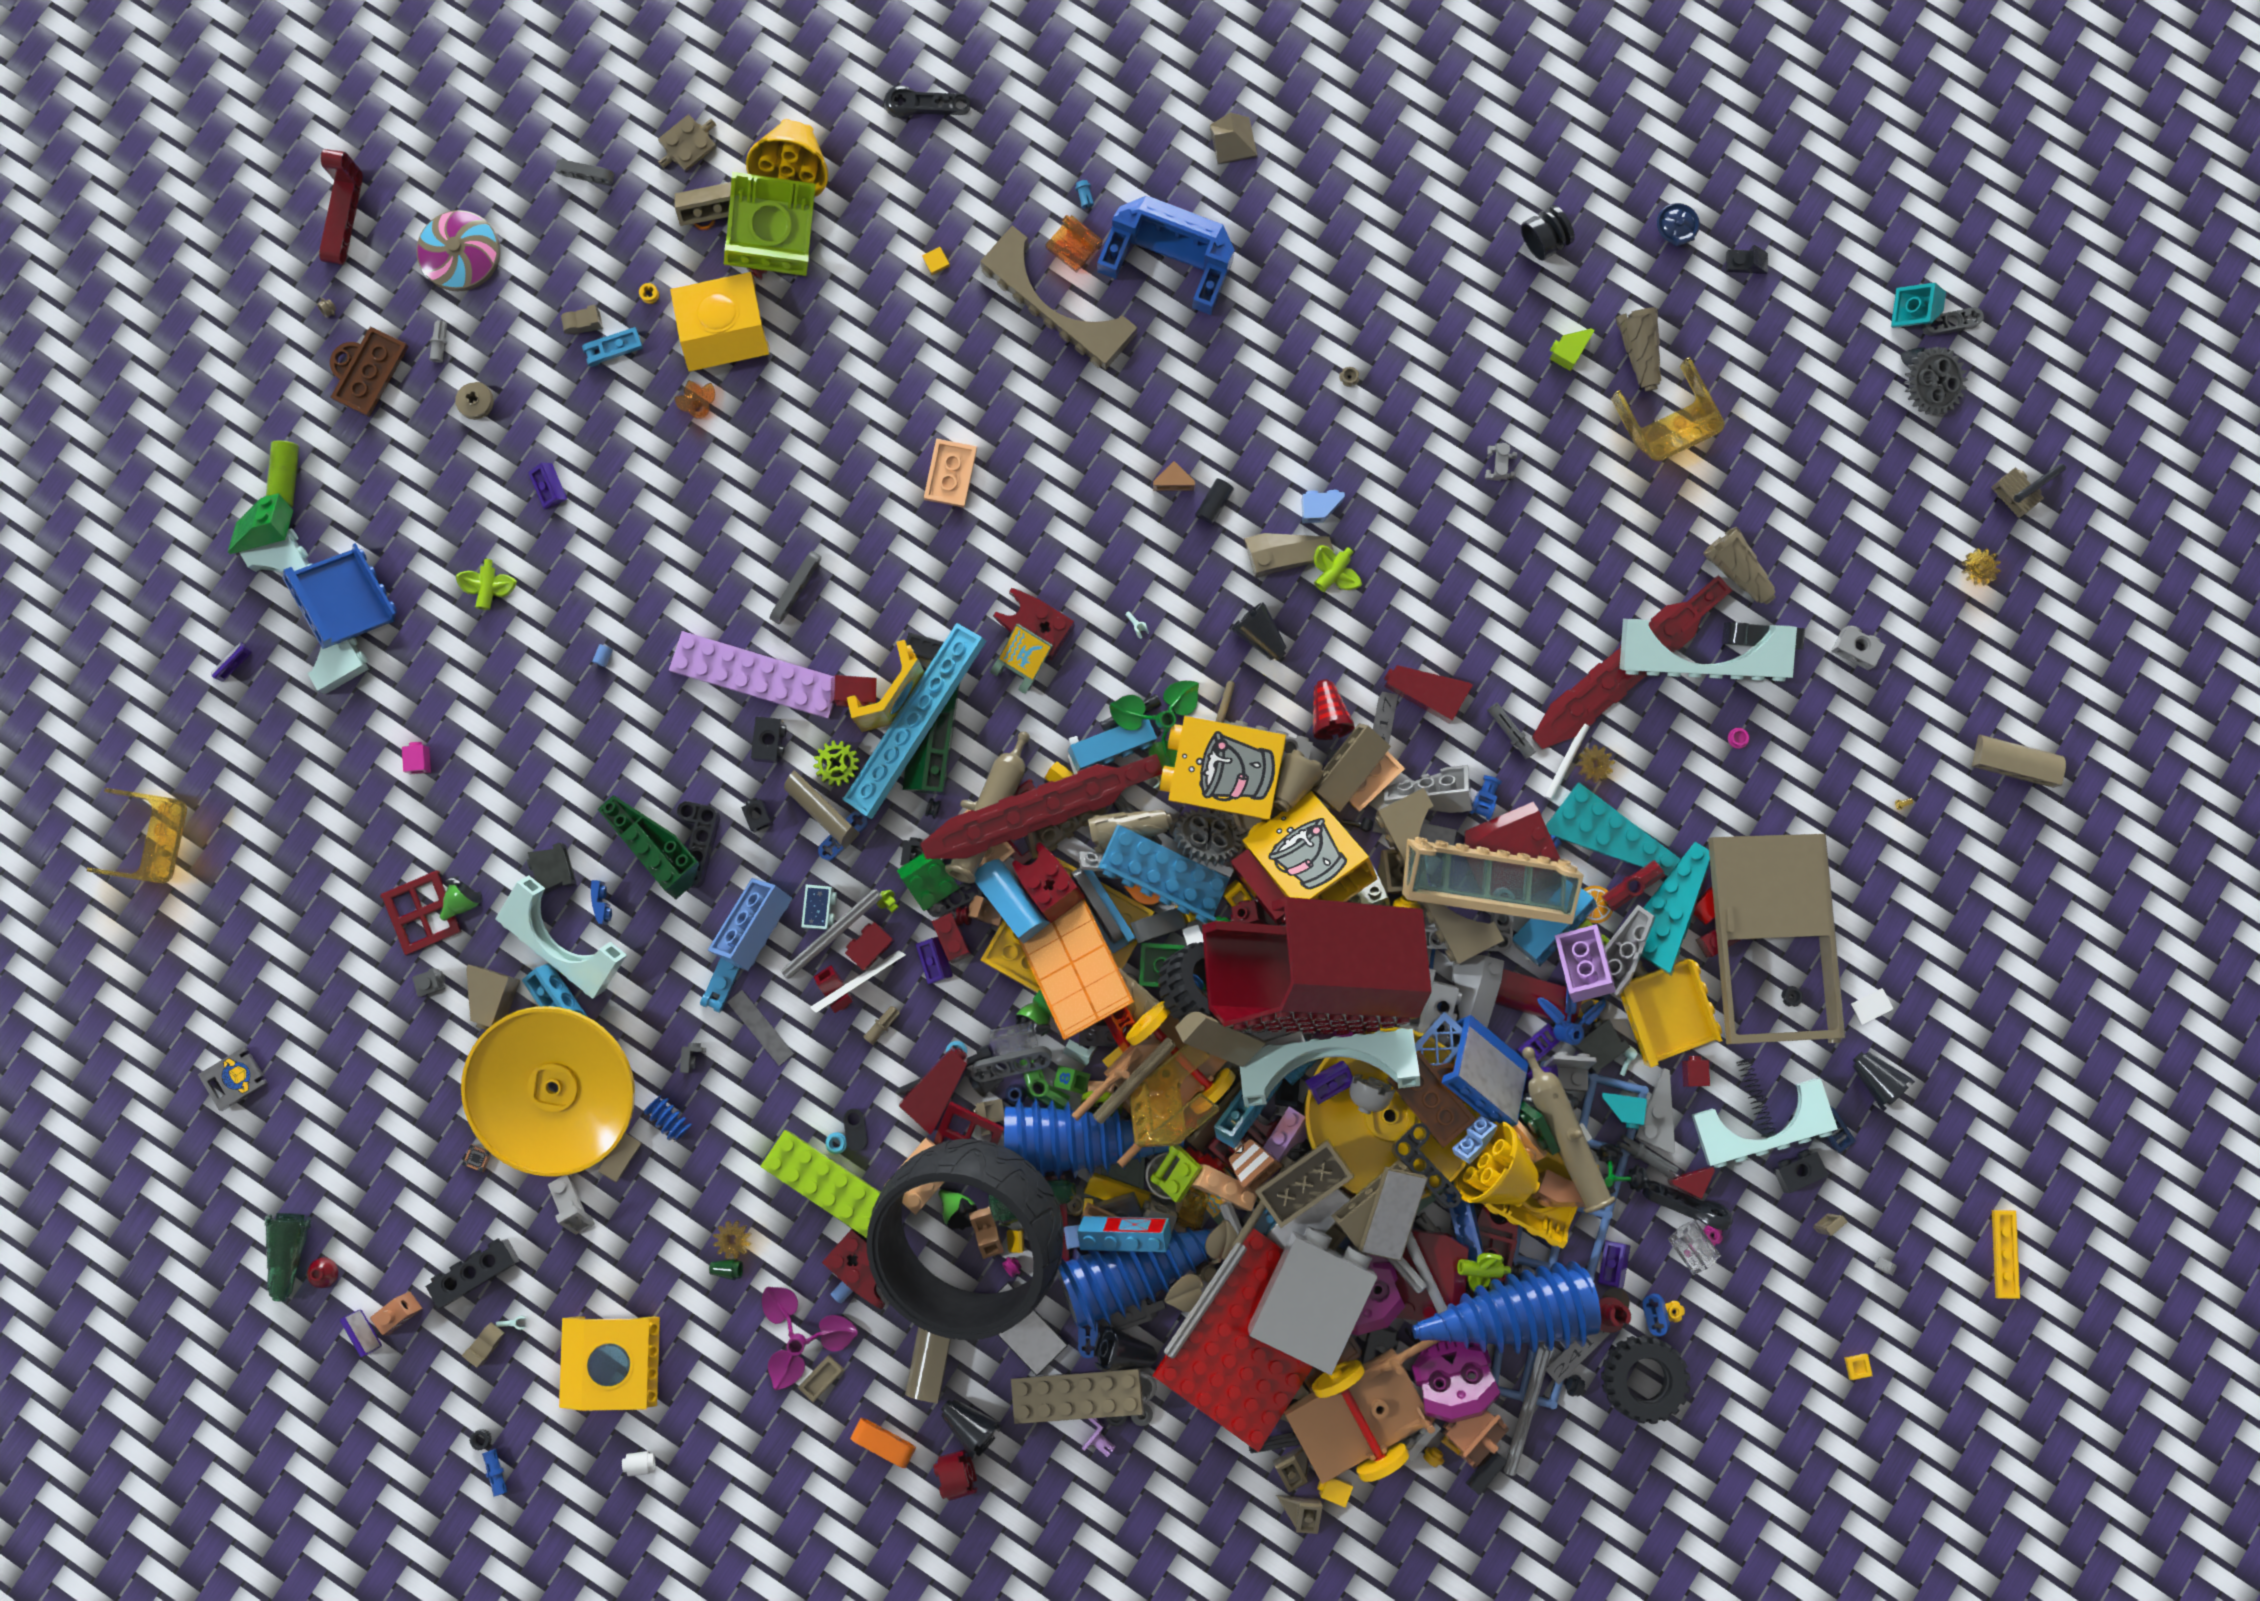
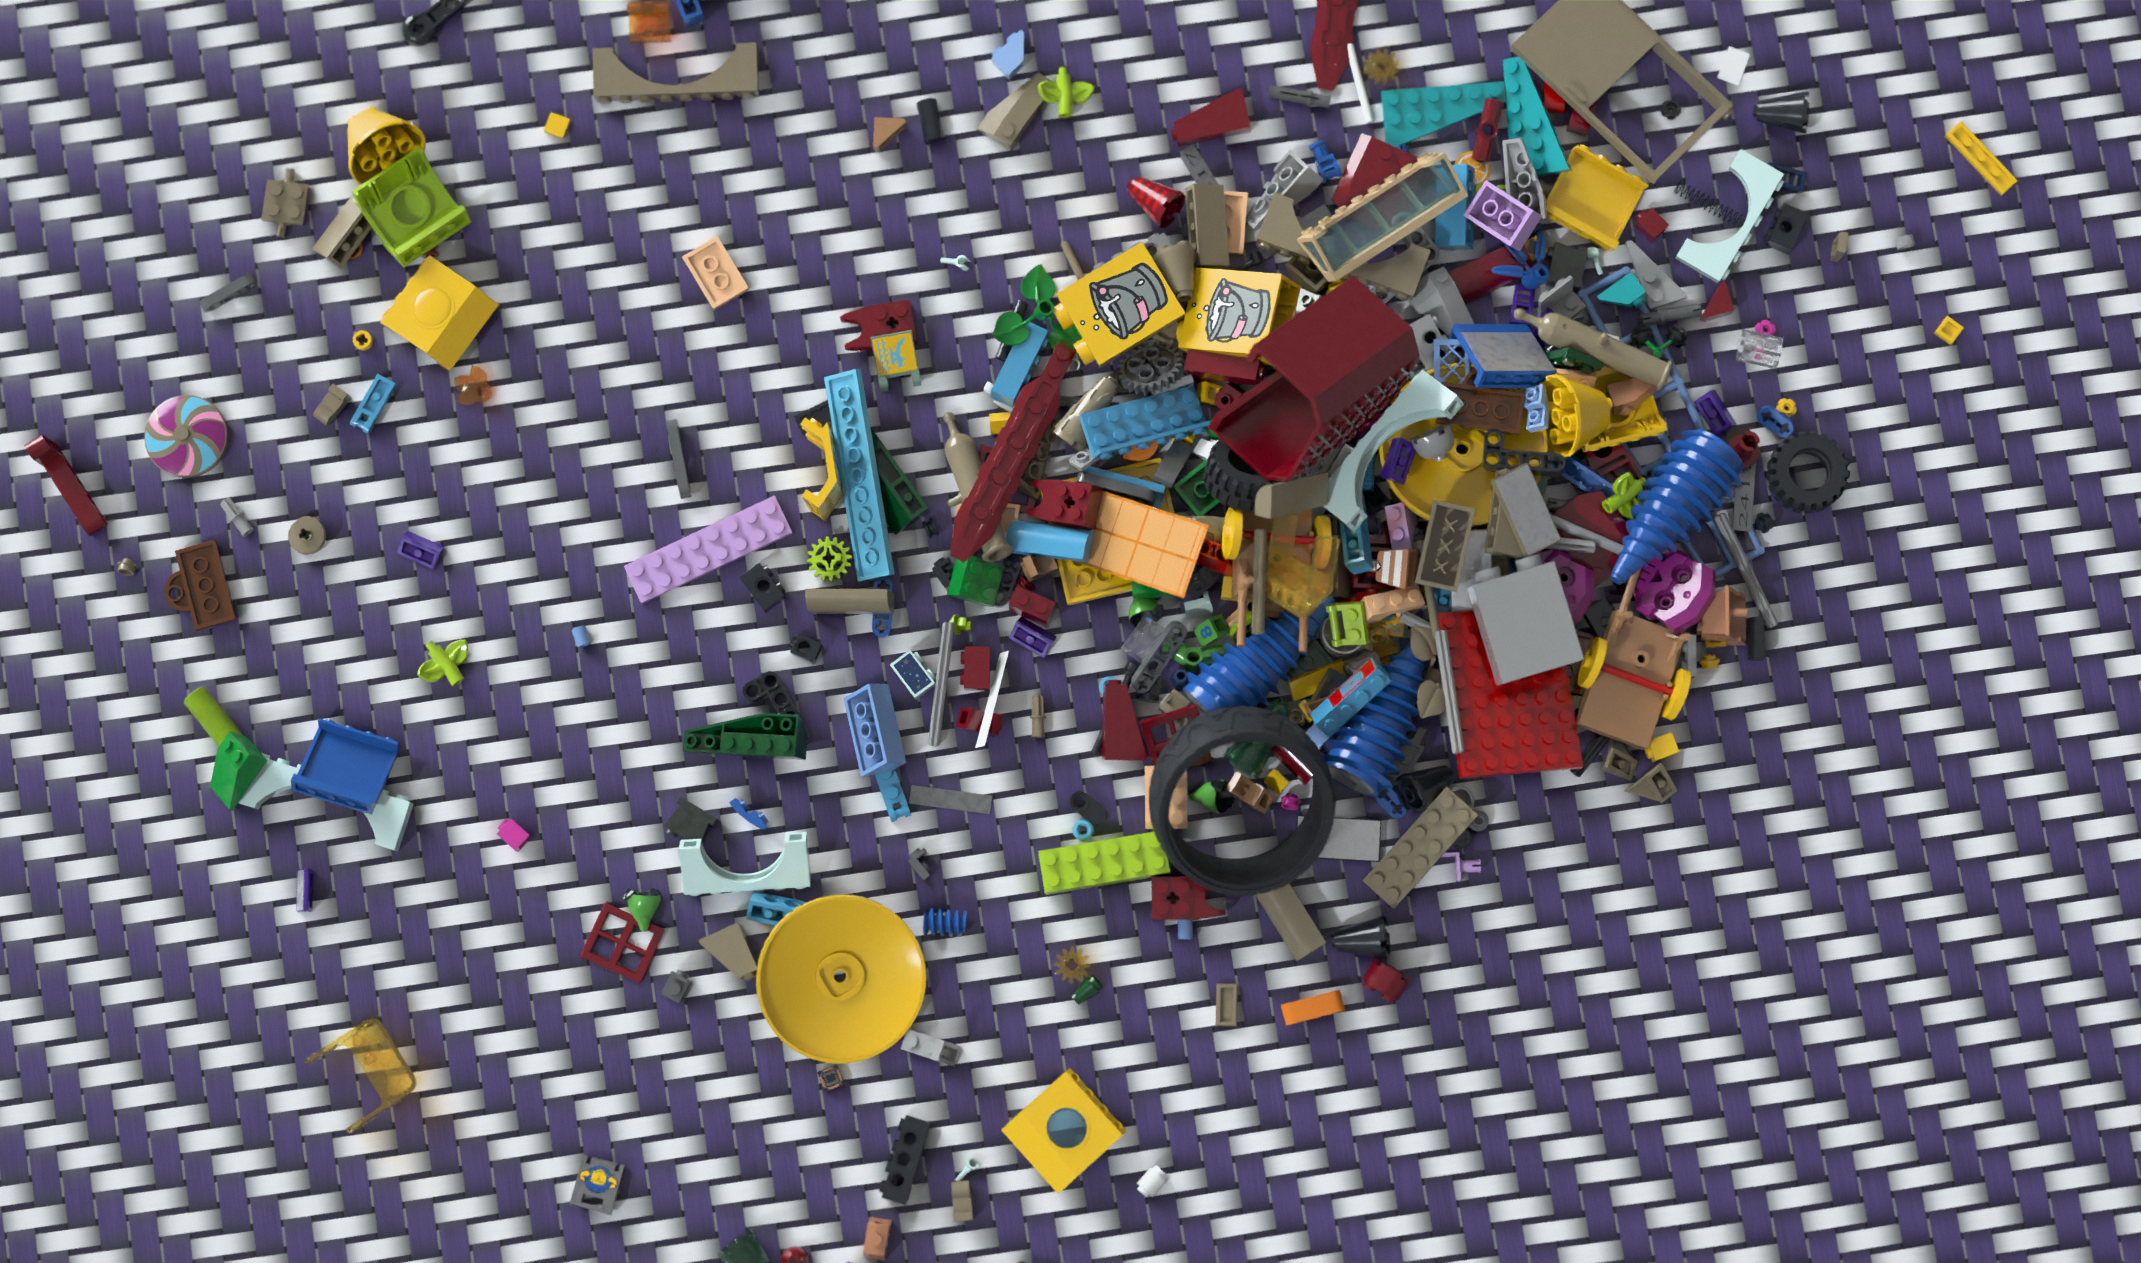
camera: 35 degrees left, 0 degrees up
dark tan slope [598,1133,642,1183] -> none
magenta plant [762,1286,858,1390] -> none
dark red brick [830,675,877,708] -> none
black cone [1231,602,1287,661] -> none
black beam [1642,1180,1733,1230] -> none

